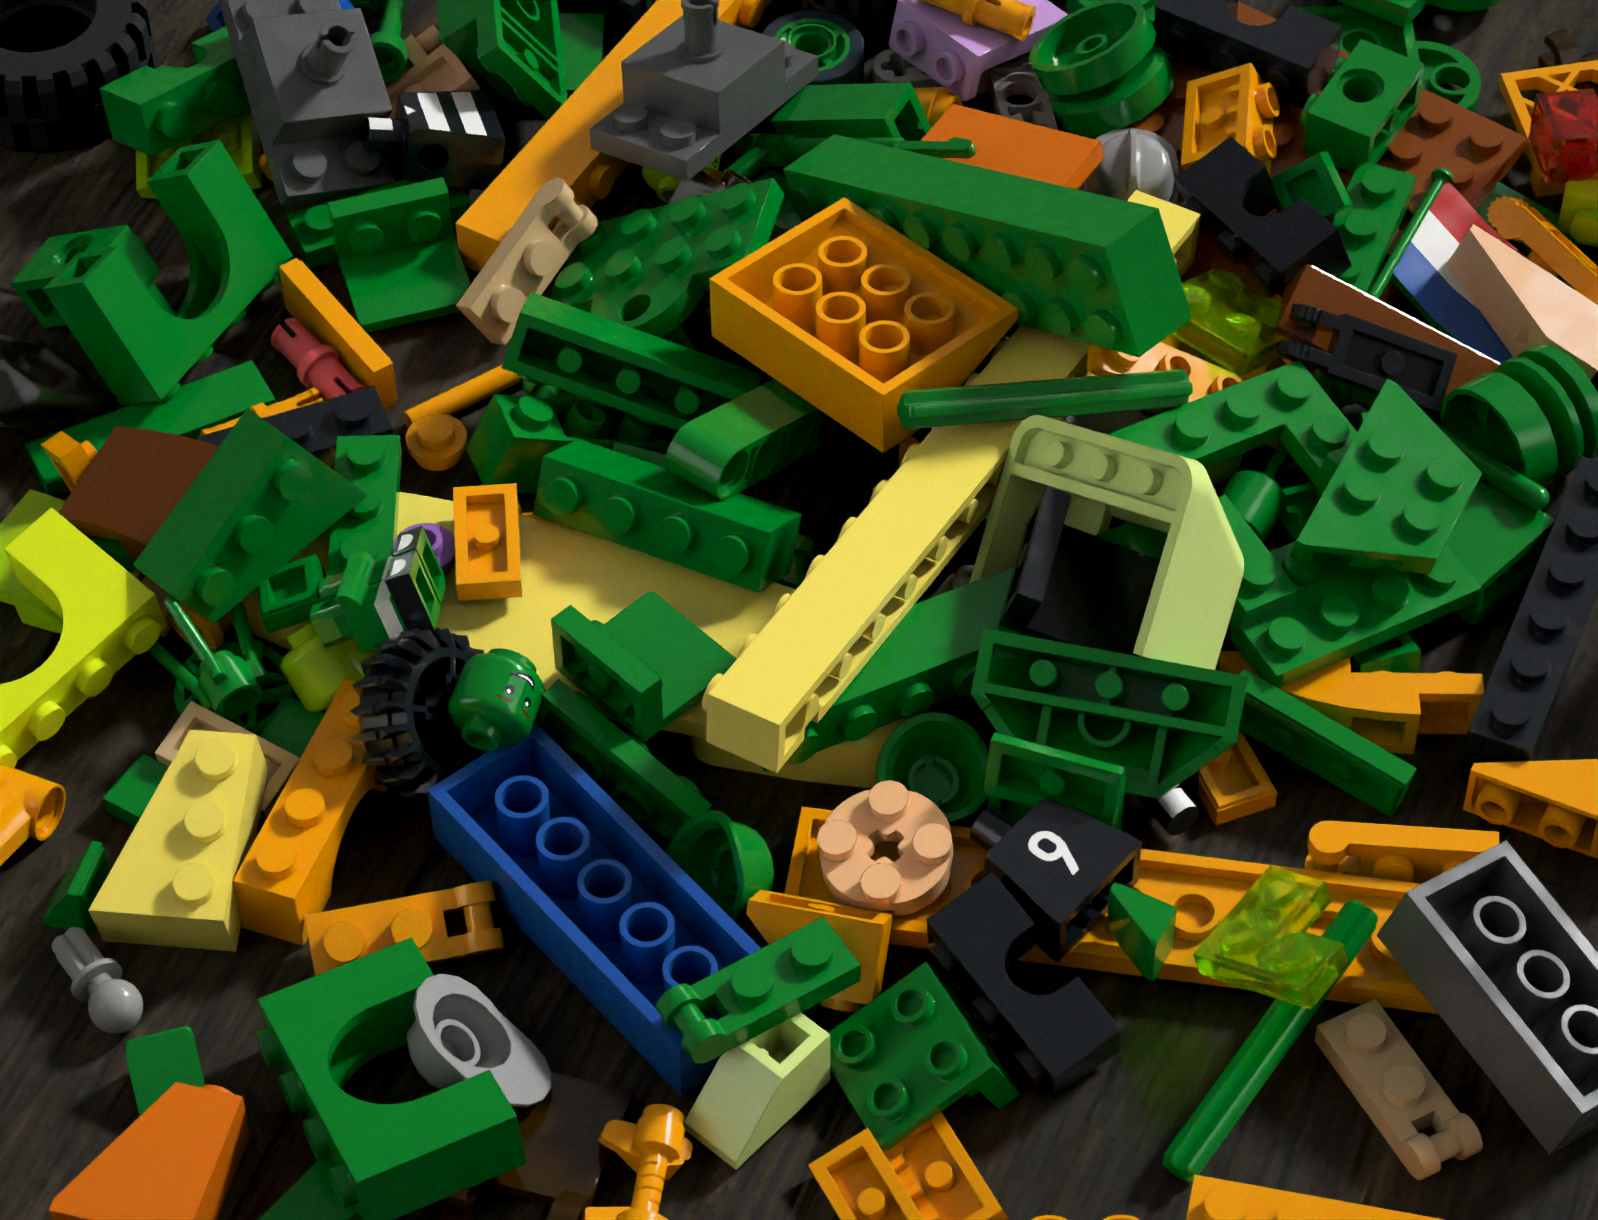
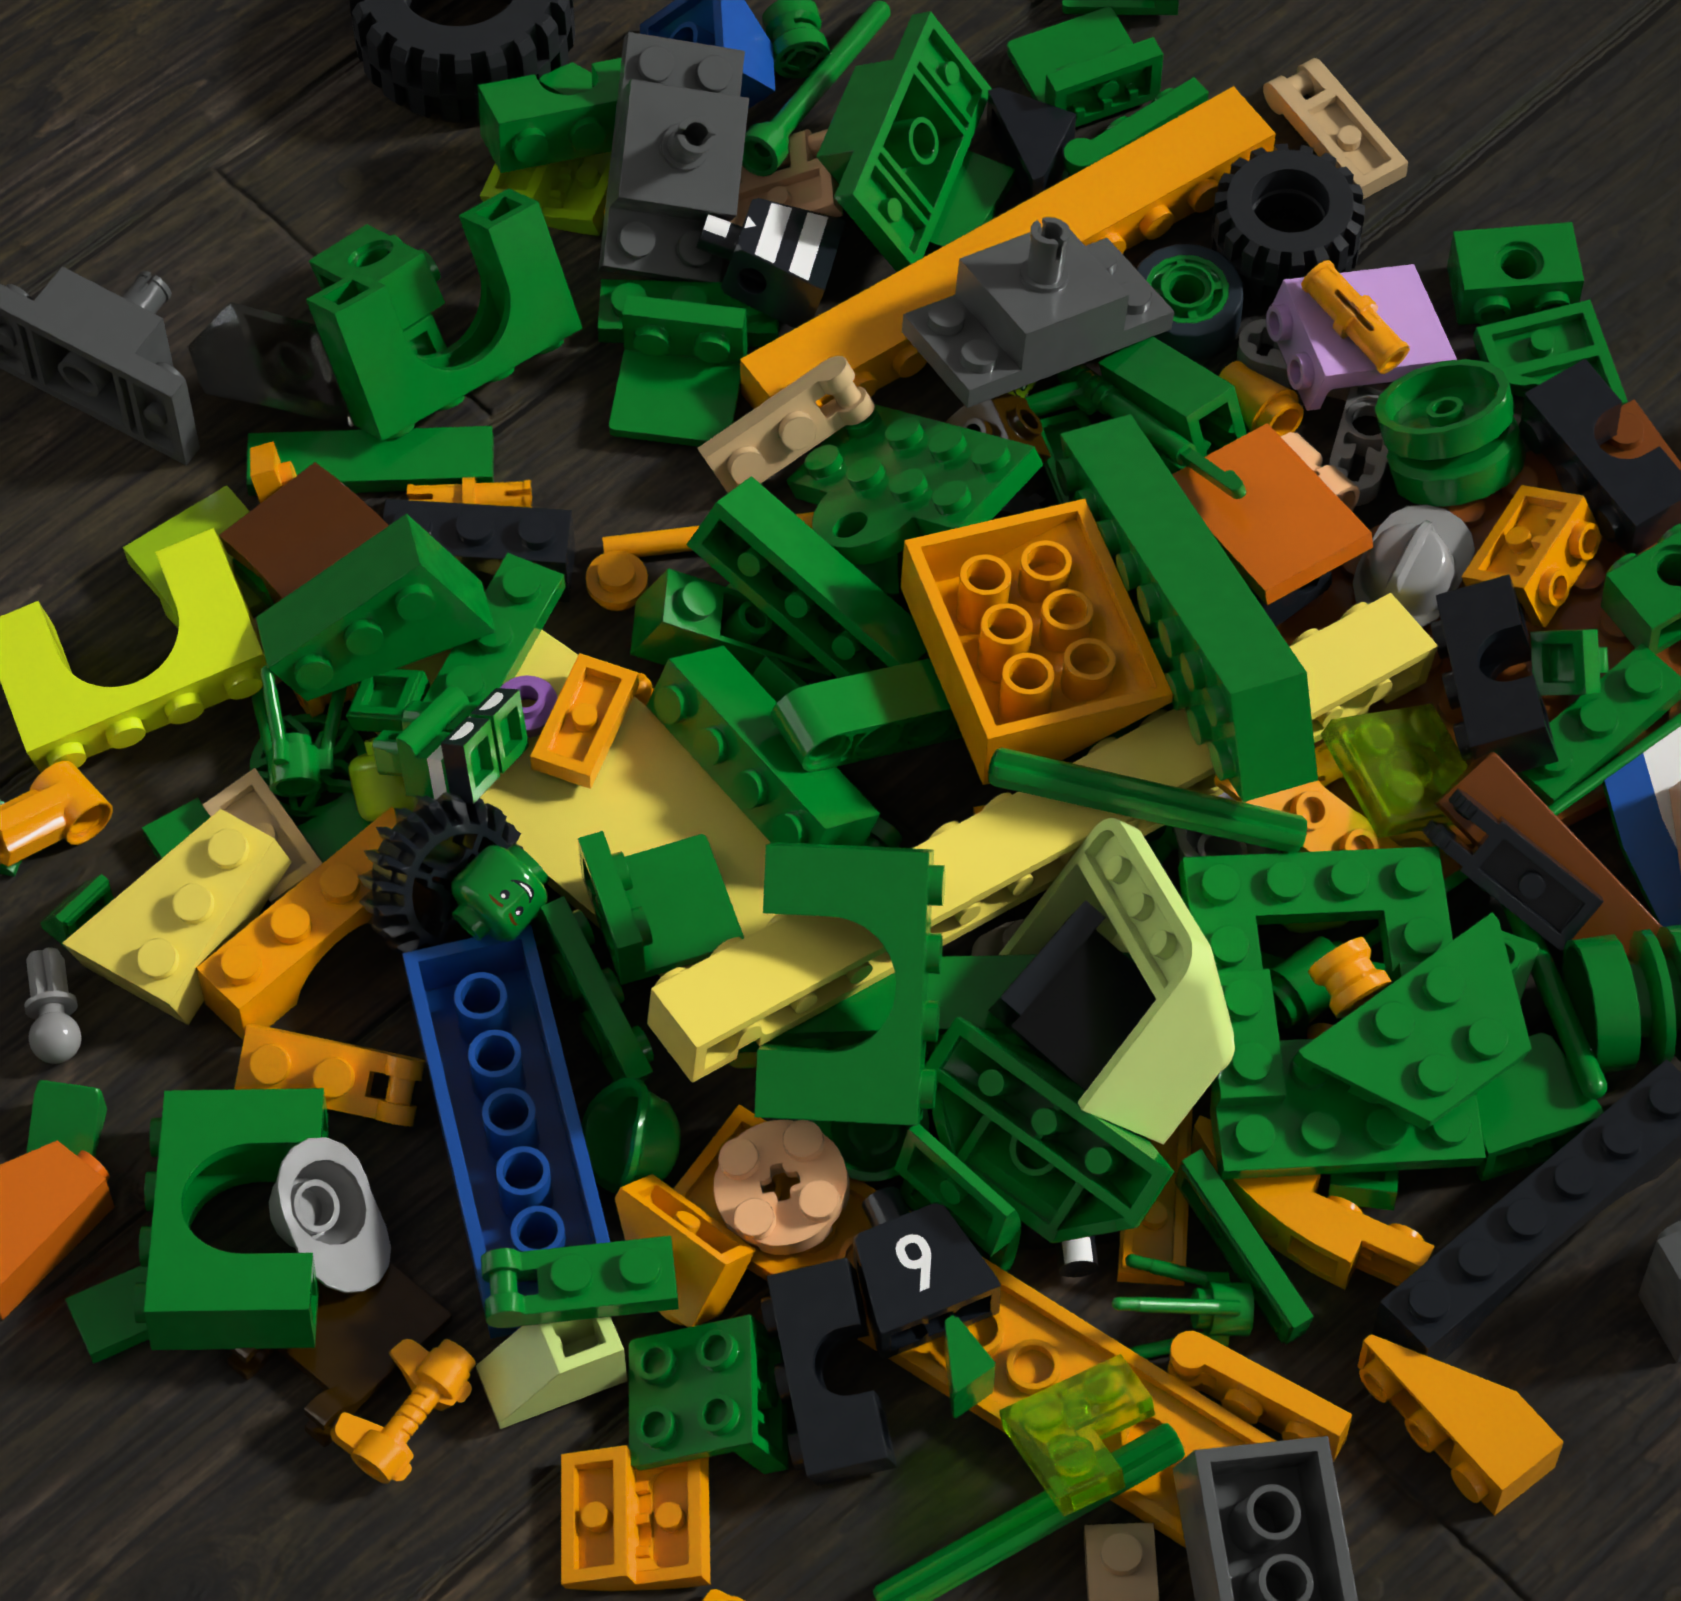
camera: 25 degrees right, 10 degrees up
coral pin [270,318,366,400] -> none
light orange tile [279,258,398,411] -> none
none -> green arch [754,842,945,1126]
none -> green plant [1111,1254,1254,1359]
none -> light orange wheel [1308,937,1392,1018]

